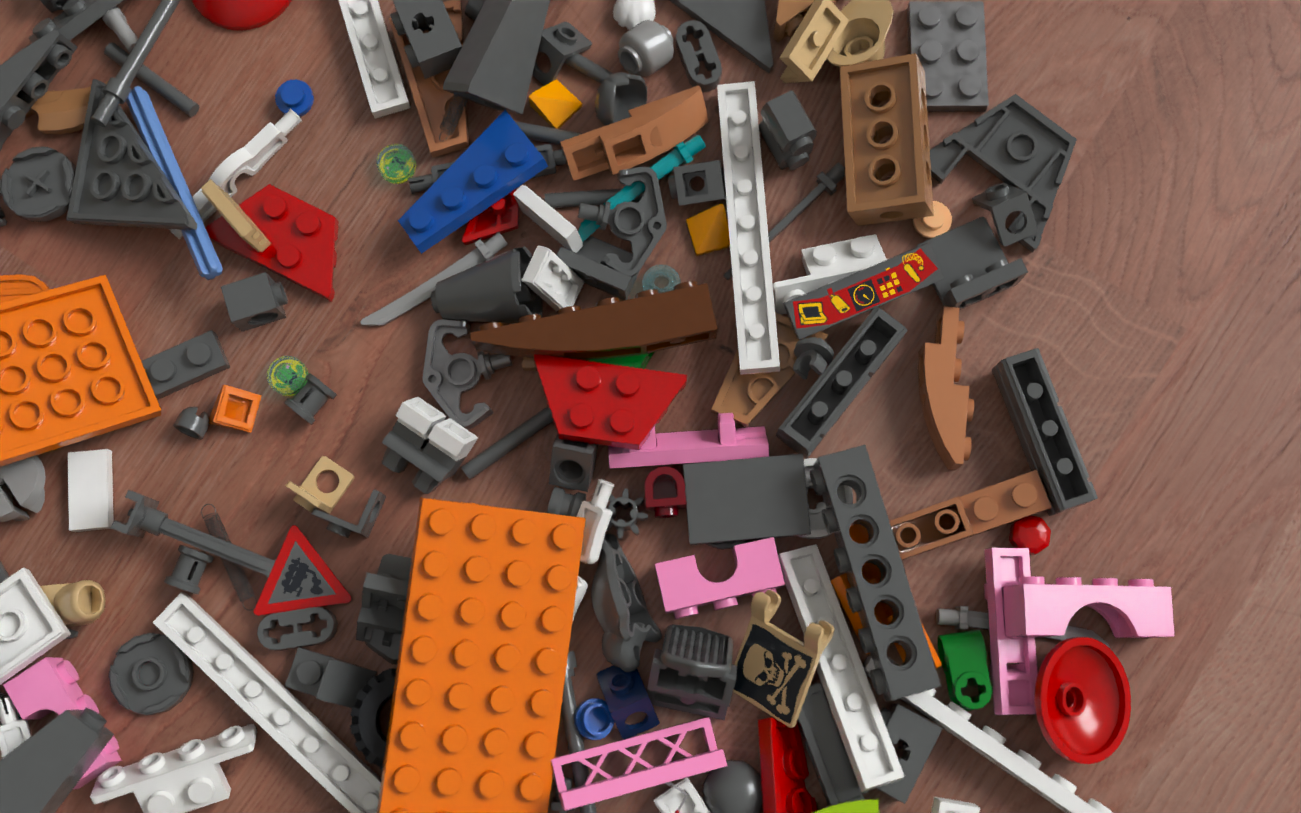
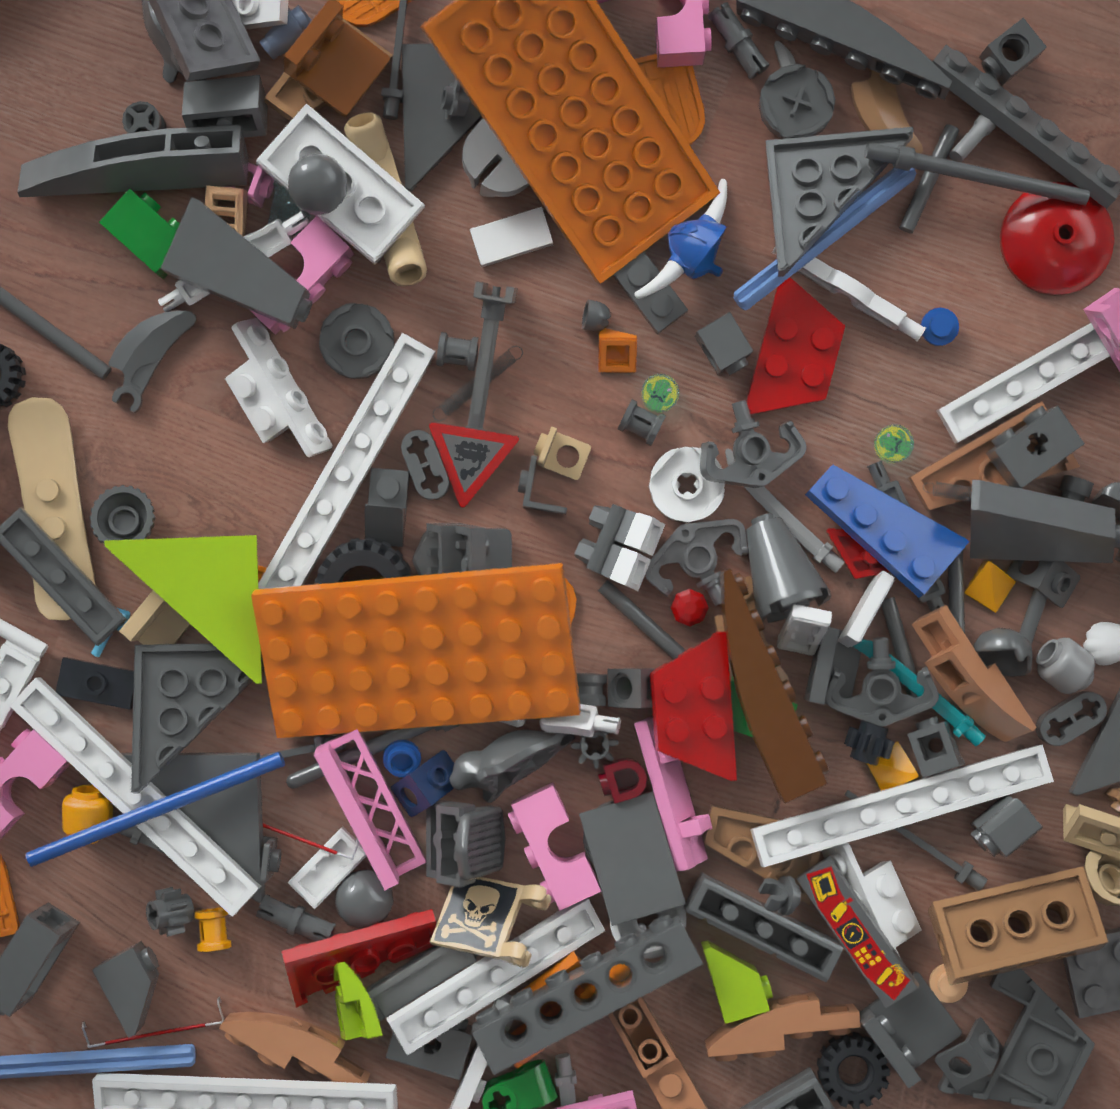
camera: 75 degrees right, 10 degrees up
tan tile [201,179,272,252] -> none
clear light blue plate [642,264,681,293] -> none
none -> blue helmet [635,179,727,299]
none -> white plate [649,447,725,523]
none -> red tile [670,589,709,627]
none -> dark grey piece [700,400,806,488]
none -> lime slope [701,940,773,1024]
none -> black tyre [817,1032,890,1109]
none -> black gear [844,720,895,766]

